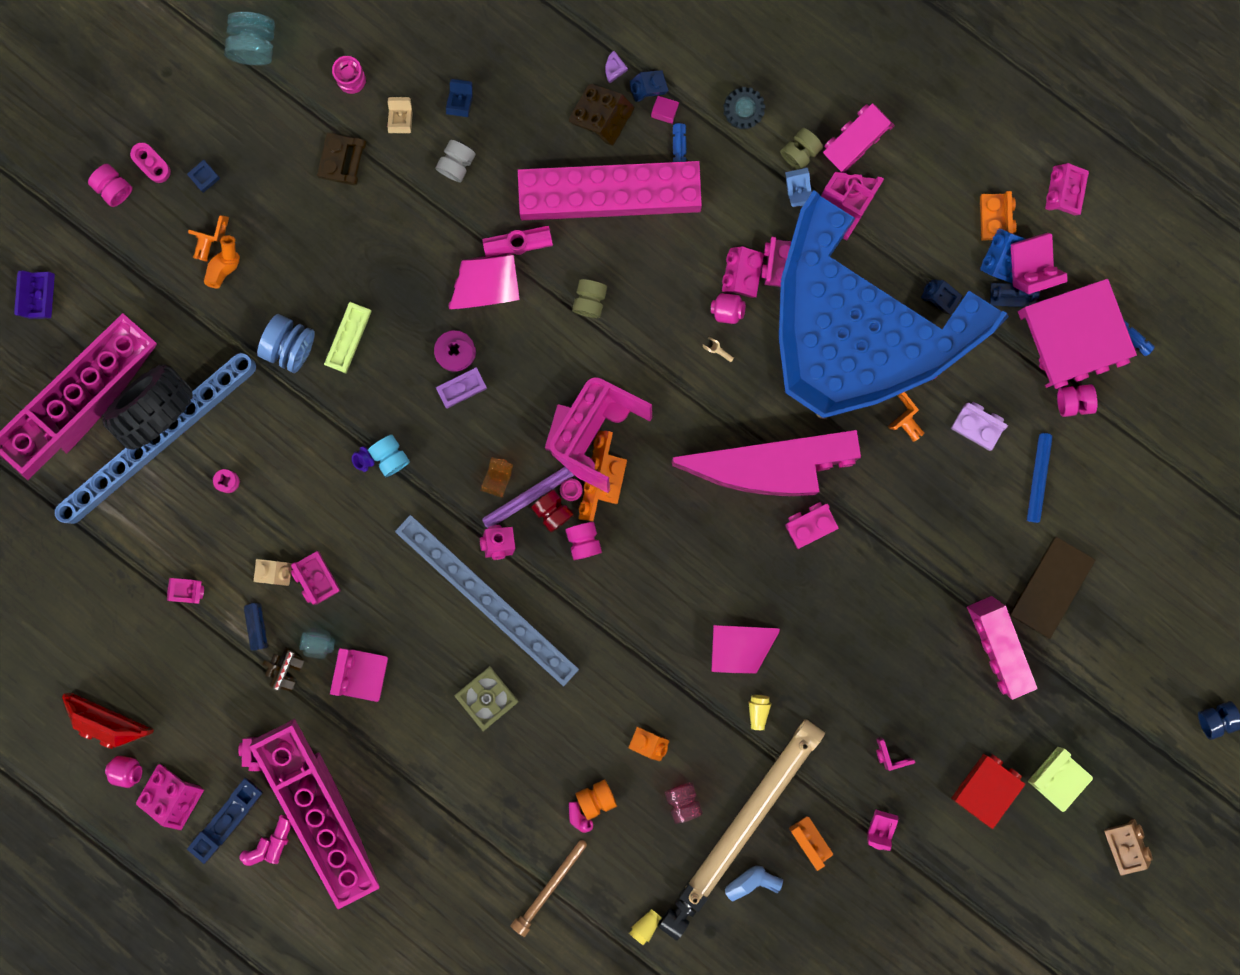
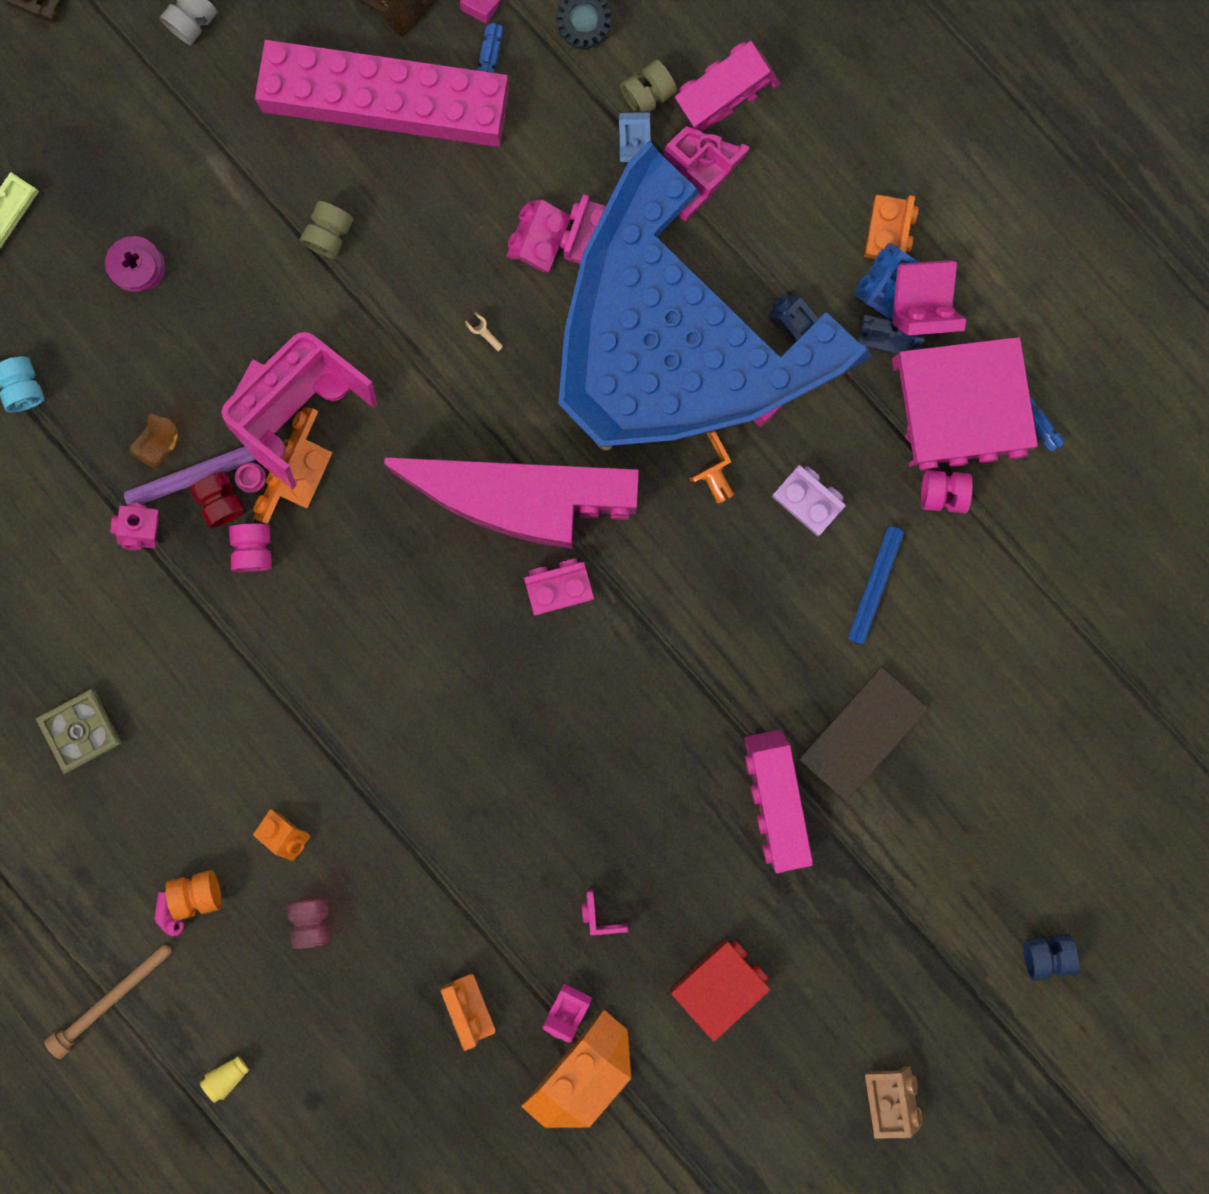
camera: 10 degrees right, 0 degrees up
sand blue plate [395,515,579,687] -> none
medium lavender plate [436,367,487,409] -> none
dark pink slope [448,254,520,309] -> none
dark pink piece [482,226,553,258] -> none
tan piece [657,719,825,941] -> none
dark pink head [711,293,746,324] -> none
dark pink slope [711,625,780,673] -> none
medium blue arm [725,866,783,901] -> none
light yellow cone [748,695,771,730] -> none
yellowish green bracket [1028,747,1093,812] -> none
dark pink bracket [1045,163,1089,216] -> none
none -> orange wedge [521,1009,631,1128]

